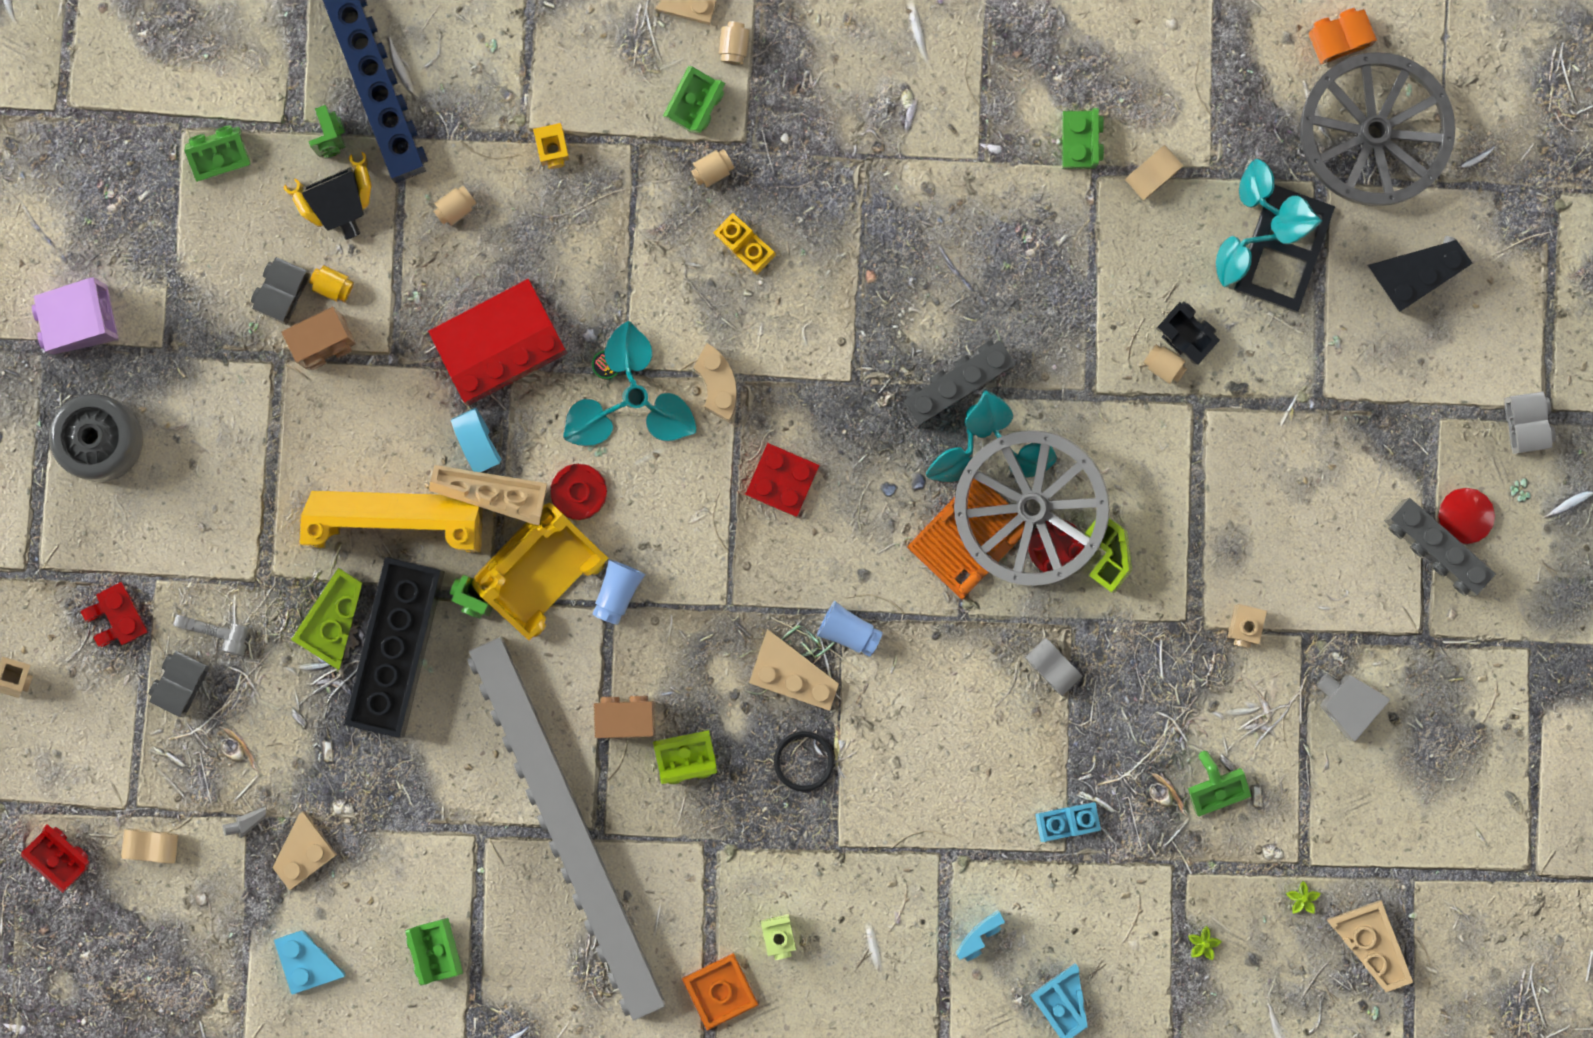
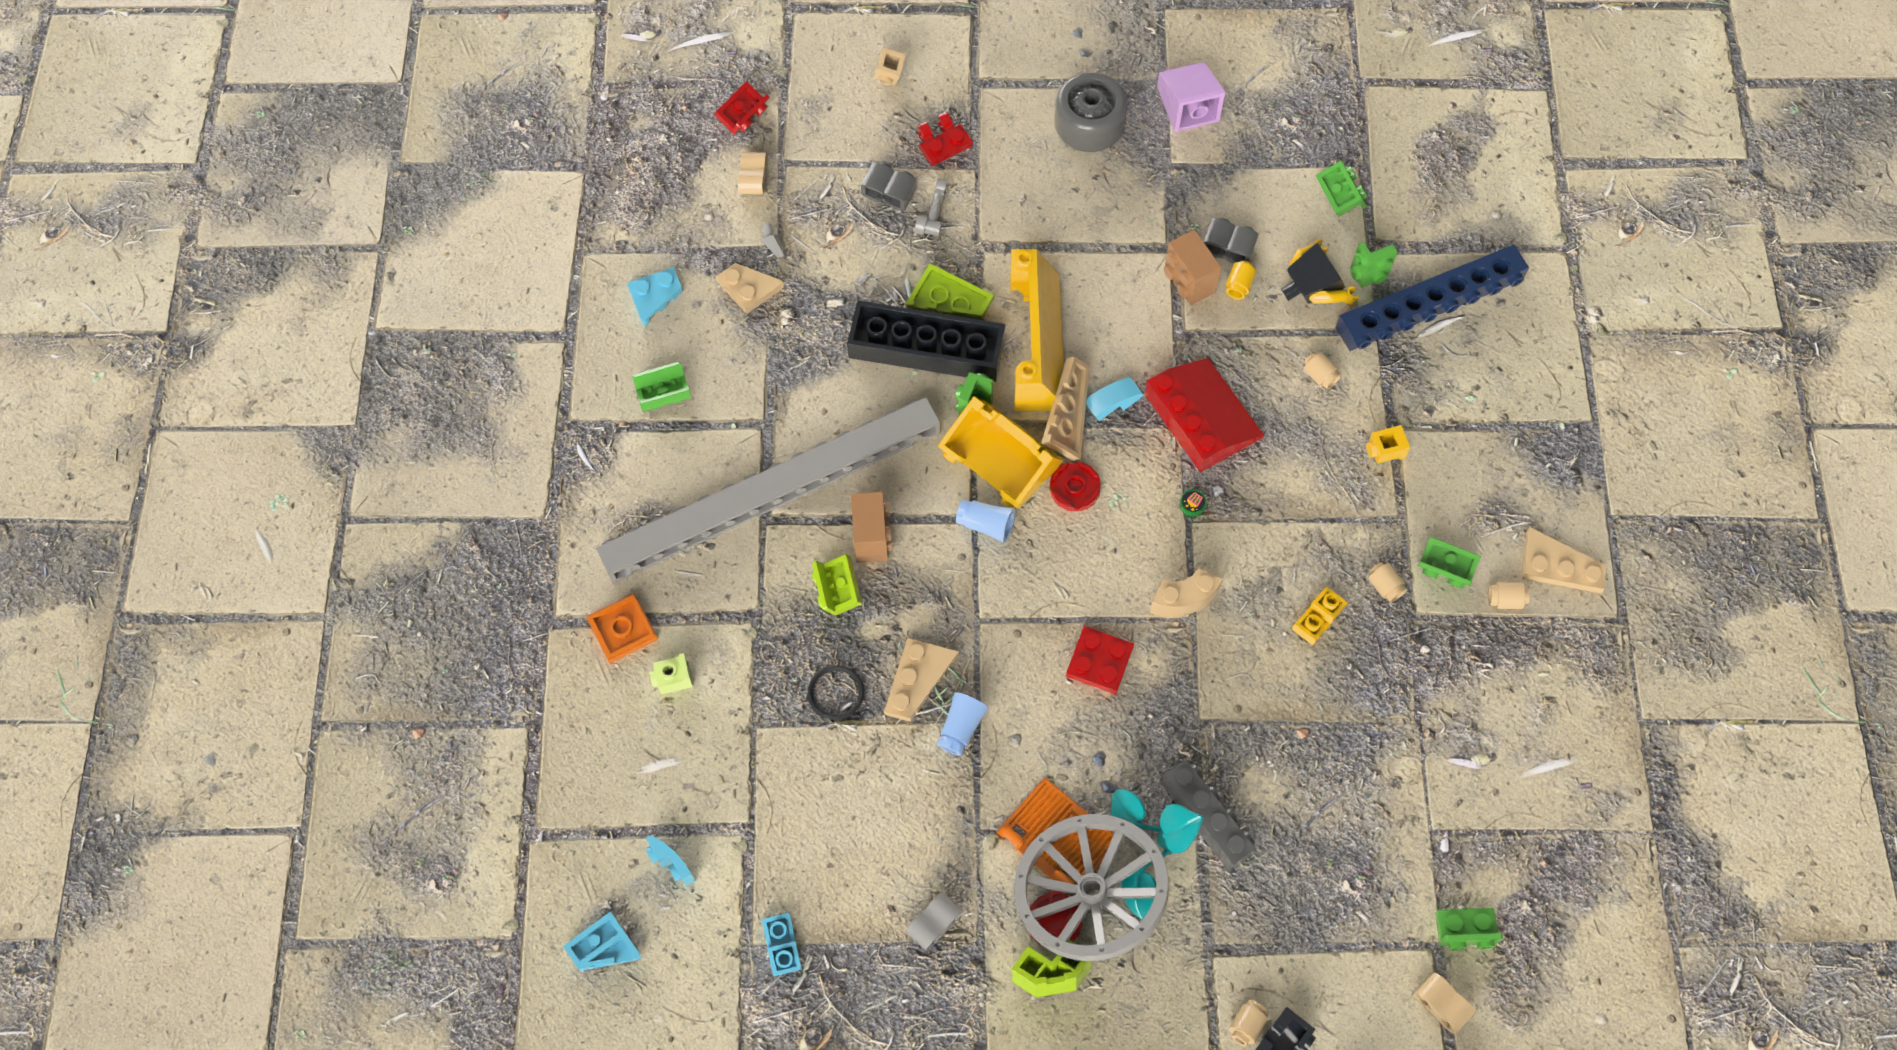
camera: 90 degrees right, 20 degrees down
teal plant [563,321,696,446] -> none

